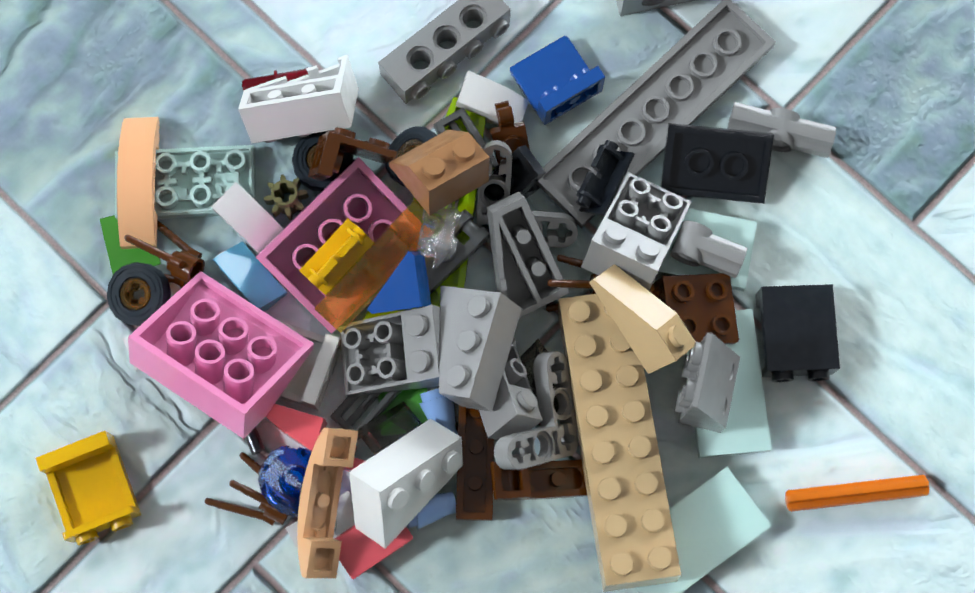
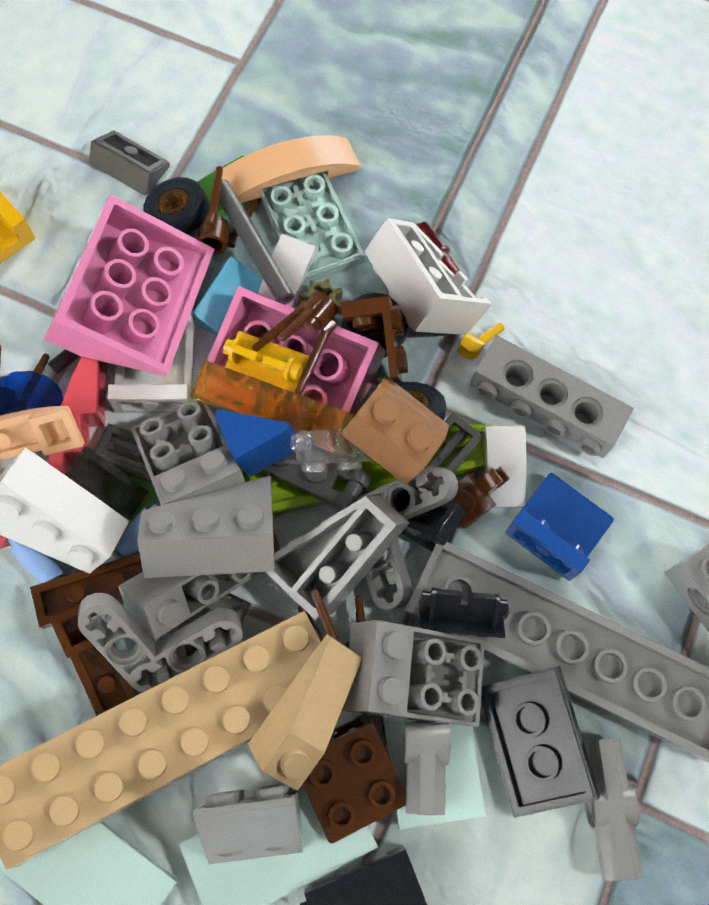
camera: 65 degrees right, 5 degrees down
none -> dark grey slope [89,130,170,195]
none -> dark grey piece [219,179,295,305]
none -> reddish brown plant [252,290,338,395]
none -> yellow hand [457,323,505,360]

